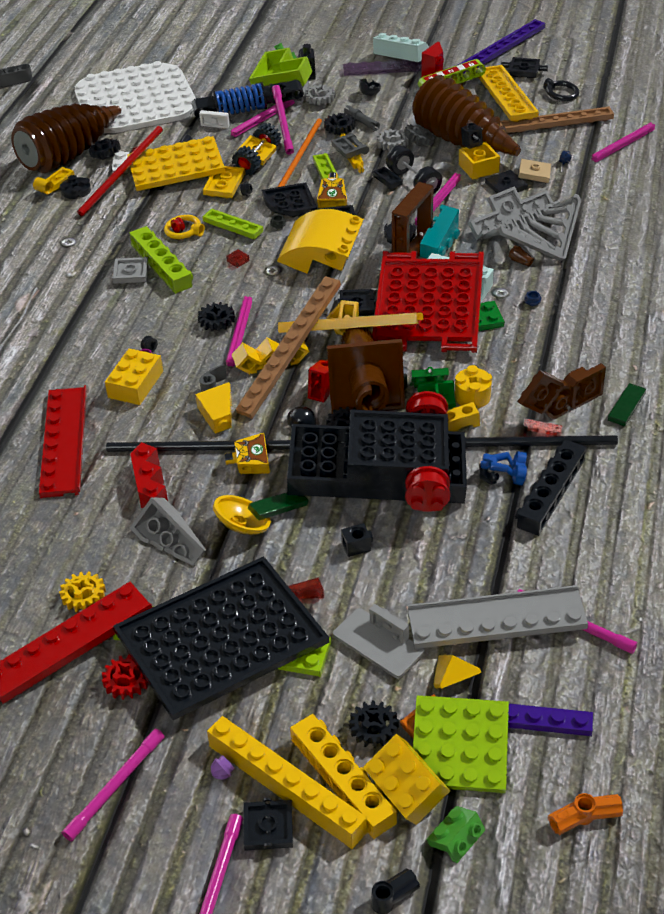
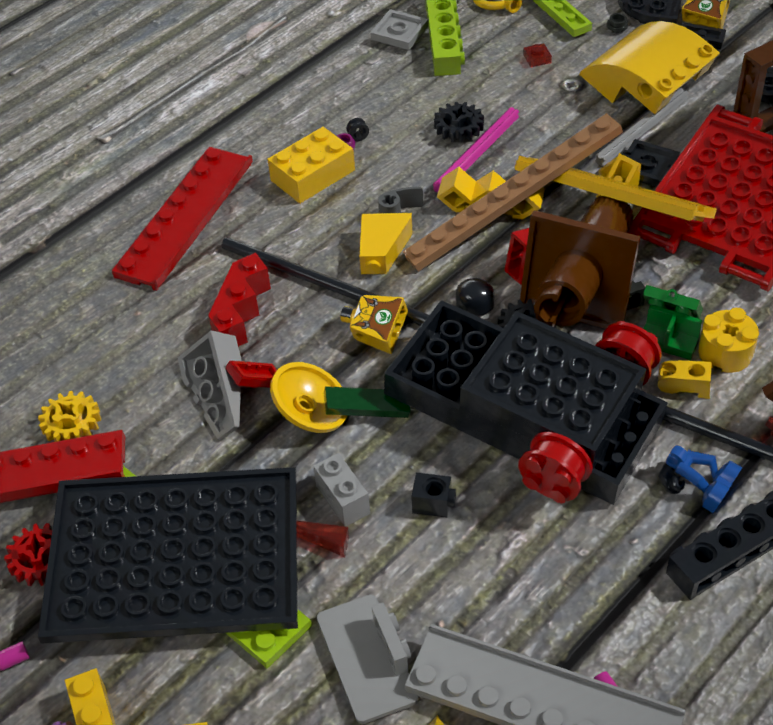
camera: 30 degrees right, 5 degrees up
none -> red plate [225,361,277,388]
none -> light grey brick [313,453,370,527]

